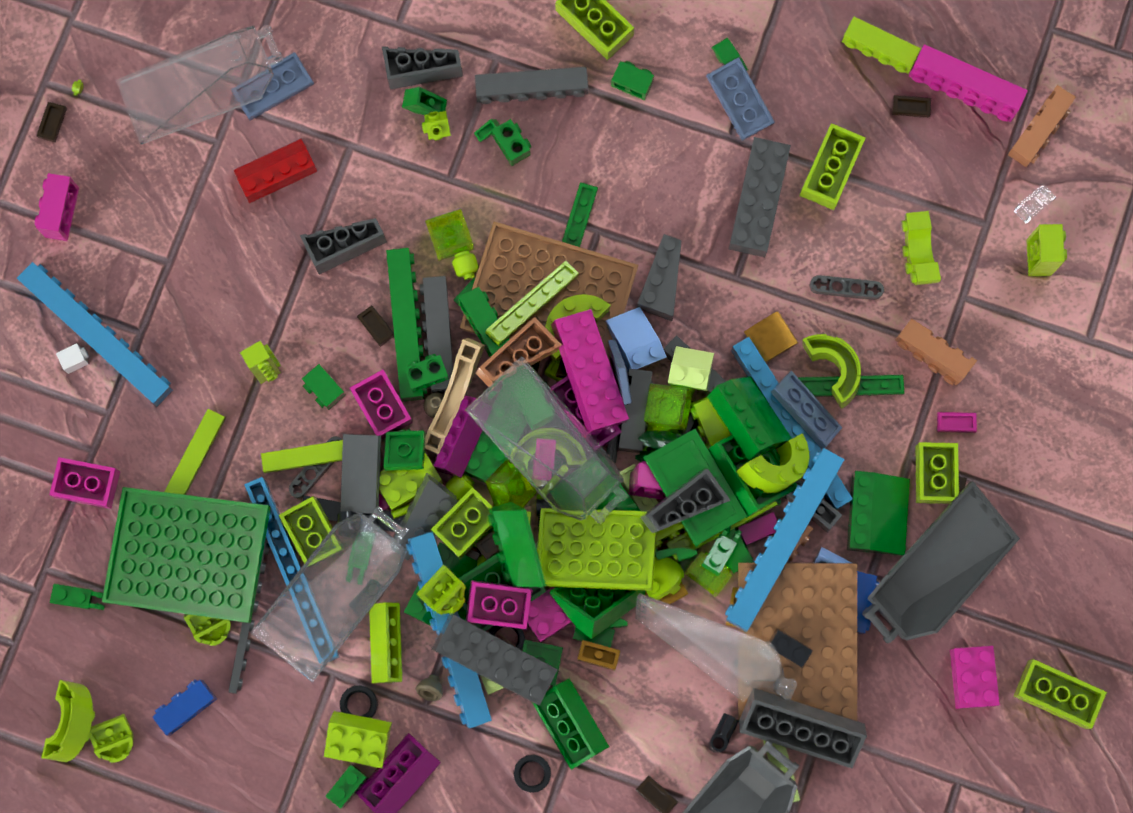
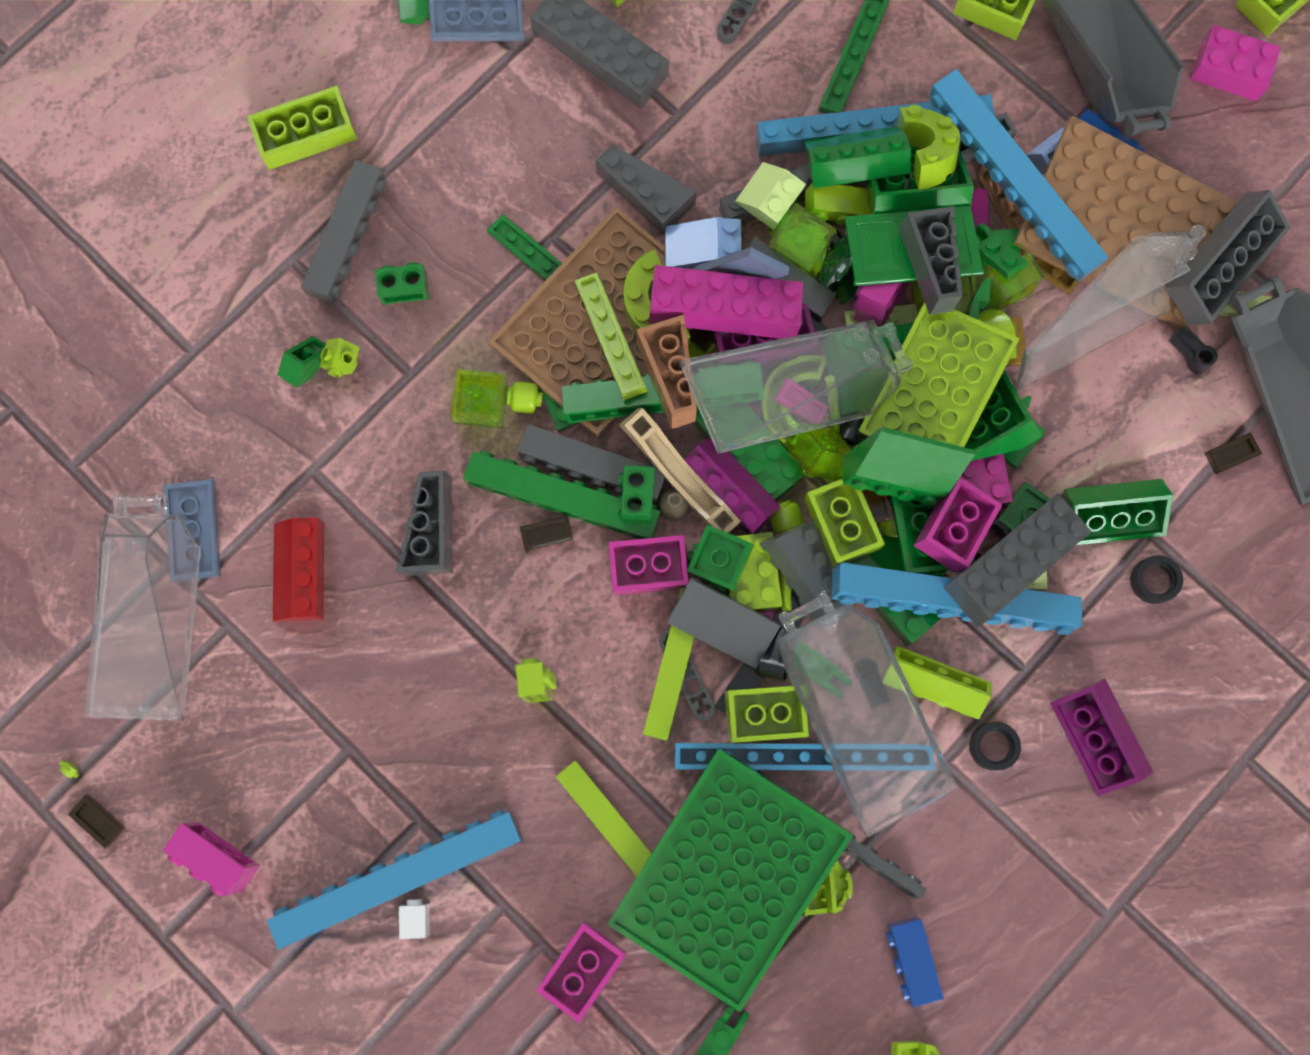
camera: 65 degrees left, 0 degrees up
green brick [302,364,346,410] -> none
lime brick [324,711,392,768] -> none
green brick [325,765,368,809] -> none
dark grey wedge [382,47,463,90] -> none
dark tan brick [416,675,443,701] -> none
lime slope [417,565,466,615] -> none
green piece [474,119,500,142] -> none
pearl gold brick [577,640,621,671] -> none
green brick [611,61,654,101] -> none
pearl gold slope [744,311,798,363] -> none
black brick [767,628,813,668] -> none
sand blue tile [771,371,842,449] -> none
lime brick [802,334,861,409] -> none
green slope [847,471,910,556] -> none

